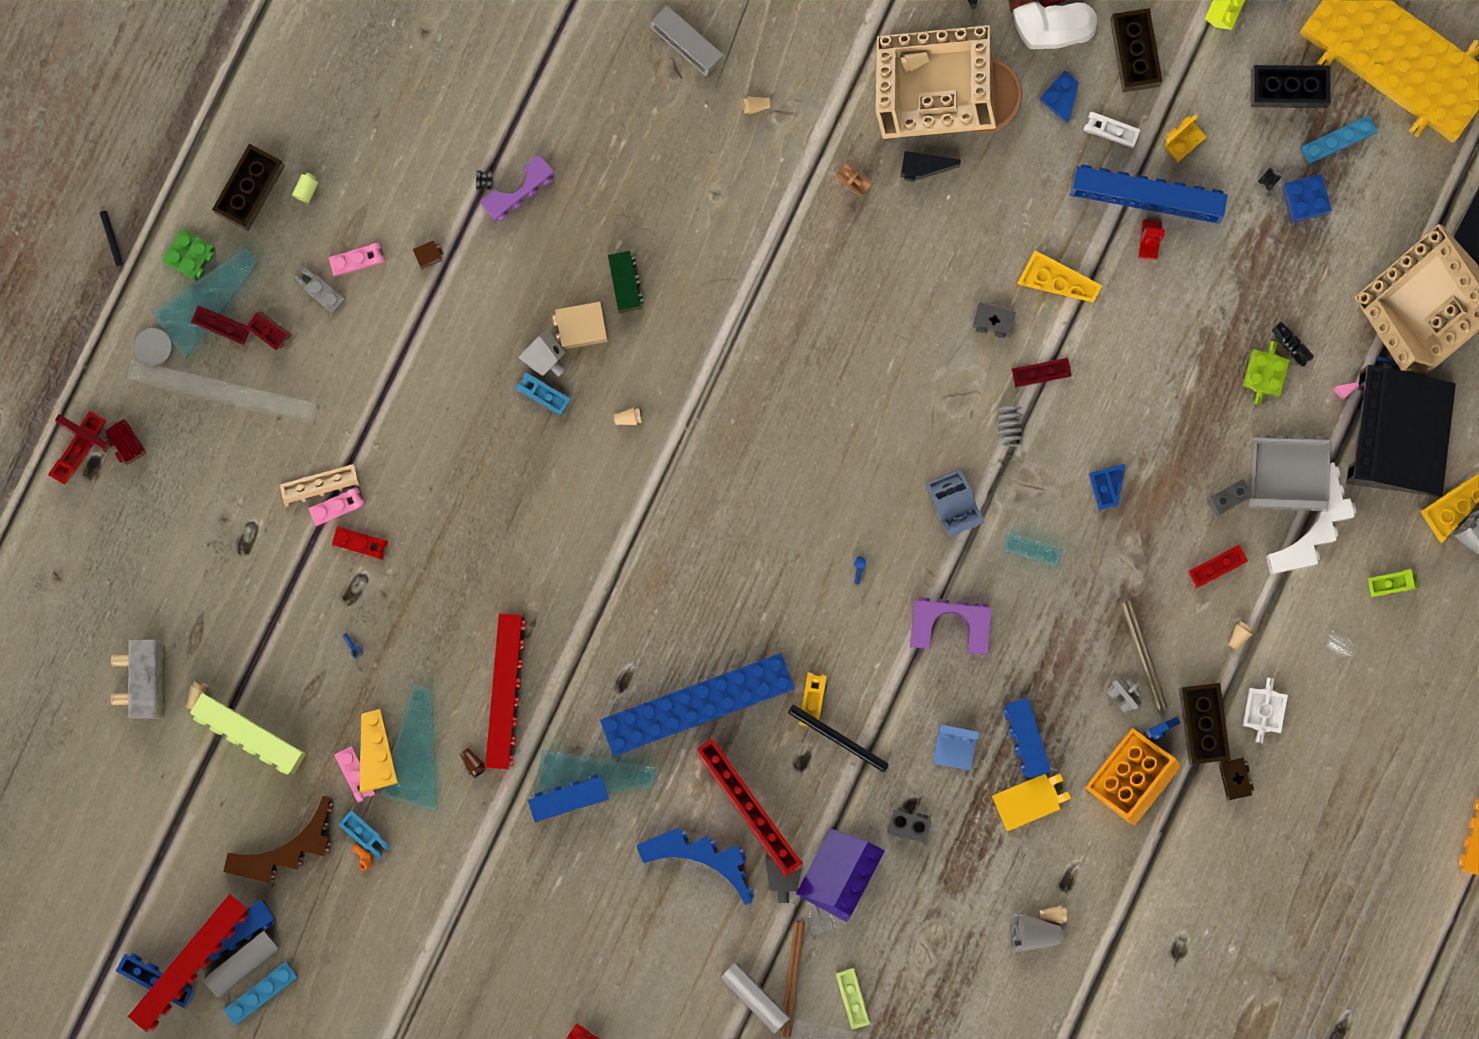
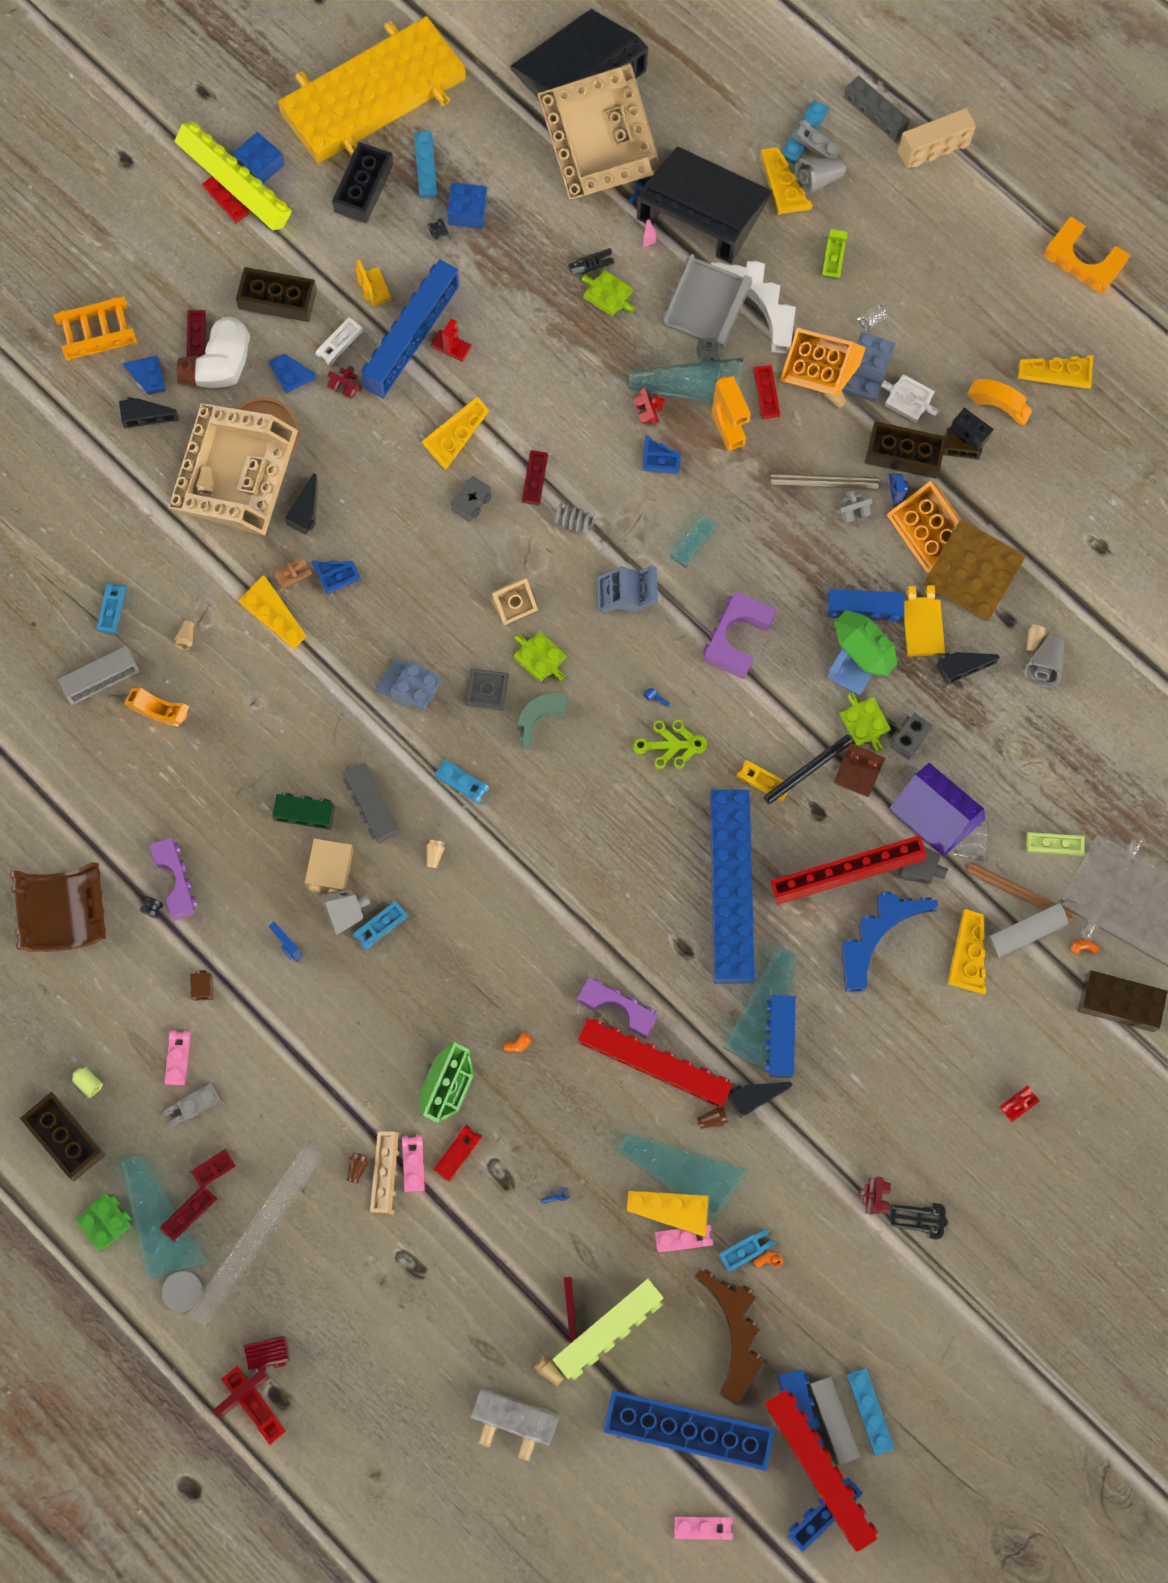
camera: 70 degrees left, 10 degrees down
black bar [100,211,123,267] -> none
none -> reddish brown hinge [10,862,106,952]
none -> dark azure plate [97,582,127,634]
none -> light orange arch [124,688,189,727]
none -> yellow wing [238,575,306,650]
none -> blue wing [268,922,303,962]
none -> blue wing [312,560,361,594]
none -> dark red hips [327,366,363,399]
none -> dark grey brick [343,763,399,844]
none -> reddish brown cone [347,1152,369,1184]
none -> sand blue bracket [376,658,443,711]
none -> bright green wedge [419,1041,474,1123]
none -> dark azure plate [435,759,490,804]
none -> dark grey tile [466,669,509,711]
none -> tan slope [491,577,538,625]
none -> orange arm [504,1032,531,1052]
none -> lime plate [513,631,567,683]
none -> sand green arch [517,693,567,750]
none -> dark red tile [563,1277,578,1341]
none -> medium lavender arch [577,978,658,1039]
none -> blue brick [603,1390,775,1471]
none -> clear light blue wing [628,358,744,403]
none -> red hips [633,388,665,425]
none -> lime plant [633,720,707,770]
none -> bright pink plate [674,1517,733,1540]
none -> light orange arch [711,376,751,451]
none -> black slope [728,1082,792,1118]
none -> light orange slope [780,328,866,396]
none -> bright green wedge [834,610,898,677]
none -> copper bracket [834,743,886,797]
none -> lime plate [839,693,891,752]
none -> sand blue bracket [842,331,896,402]
none -> dark red hips [858,1177,891,1215]
none -> black piece [890,1203,948,1240]
none -> pearl gold plate [923,519,1027,621]
none -> black slope [936,652,1000,685]
none -> yellow wing [947,909,986,995]
none -> black brick [950,407,994,451]
none -> light orange arch [967,379,1033,426]
none -> yellow wing [1018,355,1093,389]

